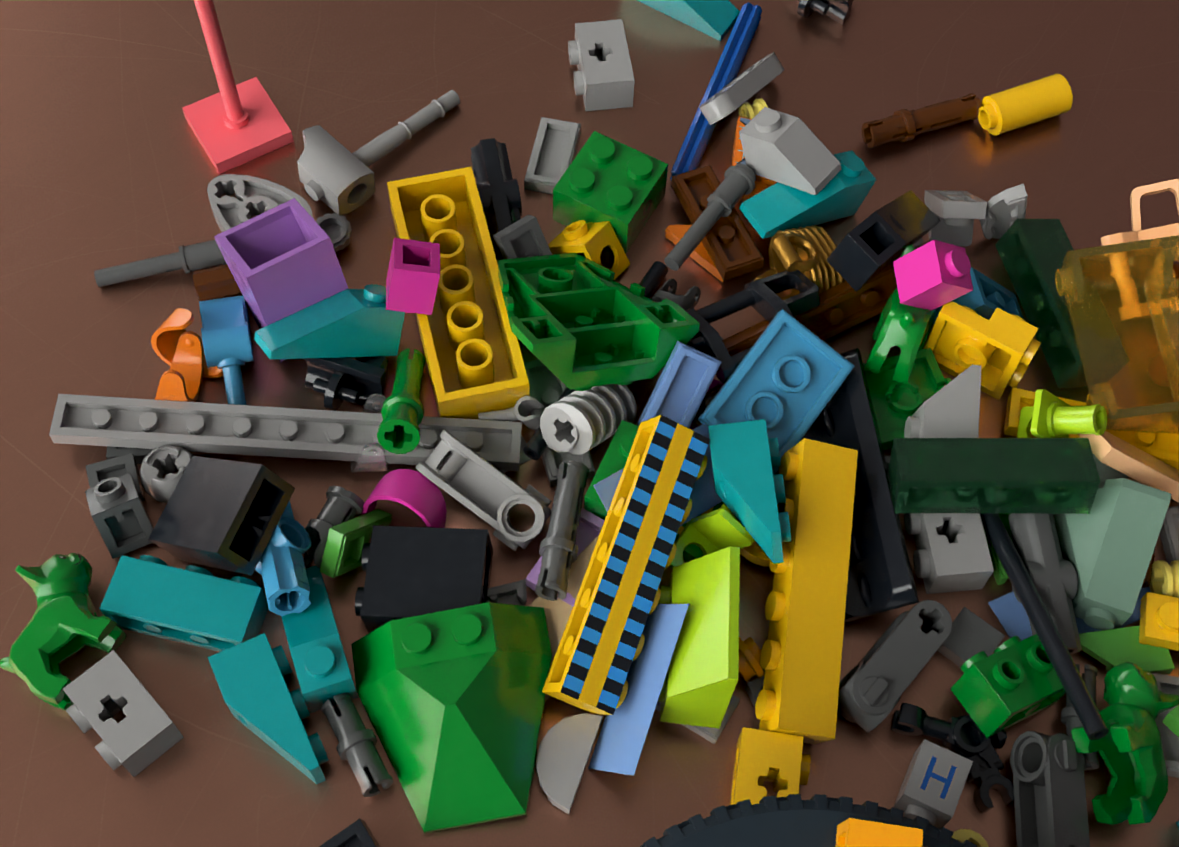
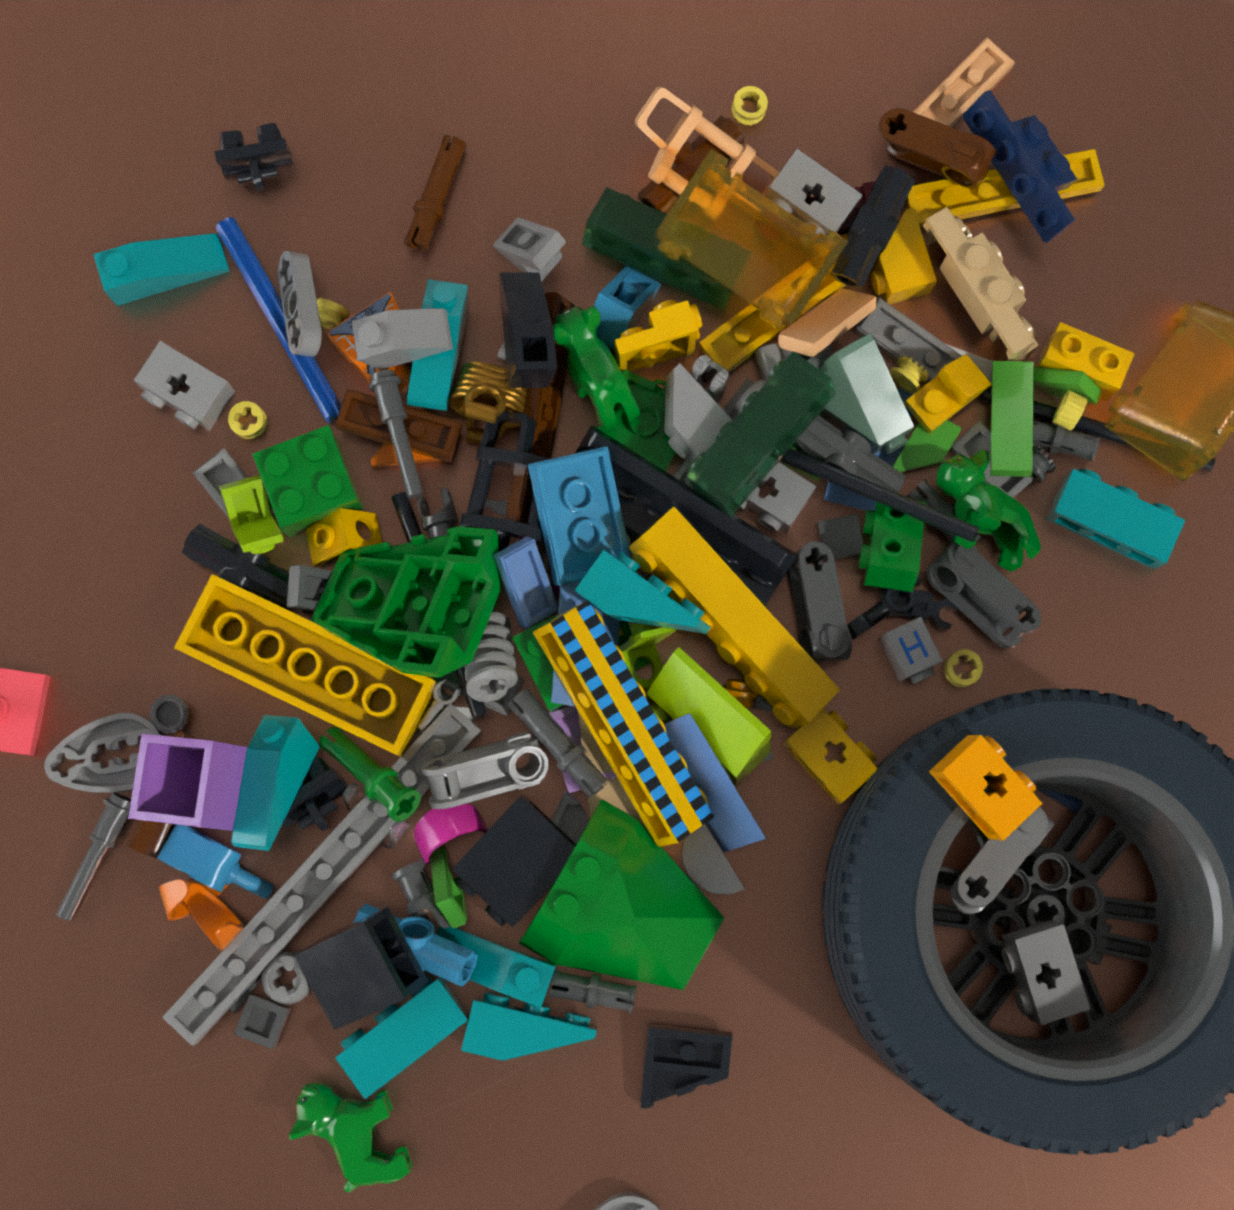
camera: 50 degrees left, 20 degrees up
light grey brick [63,650,184,777] -> none
dark grey bracket [85,474,154,559] -> none
light grey piece [297,90,460,216] -> none
dark pink brick [386,238,440,315] -> none
dark pink brick [893,240,973,311] -> none
yellow brick [978,74,1073,136] -> none
light grey tile [979,184,1028,246] -> none
lime bracket [1016,389,1107,452] -> none
none -> lime bracket [219,475,284,554]
none -> light yellow bush [228,401,267,439]
none -> light grey hinge [691,355,729,403]

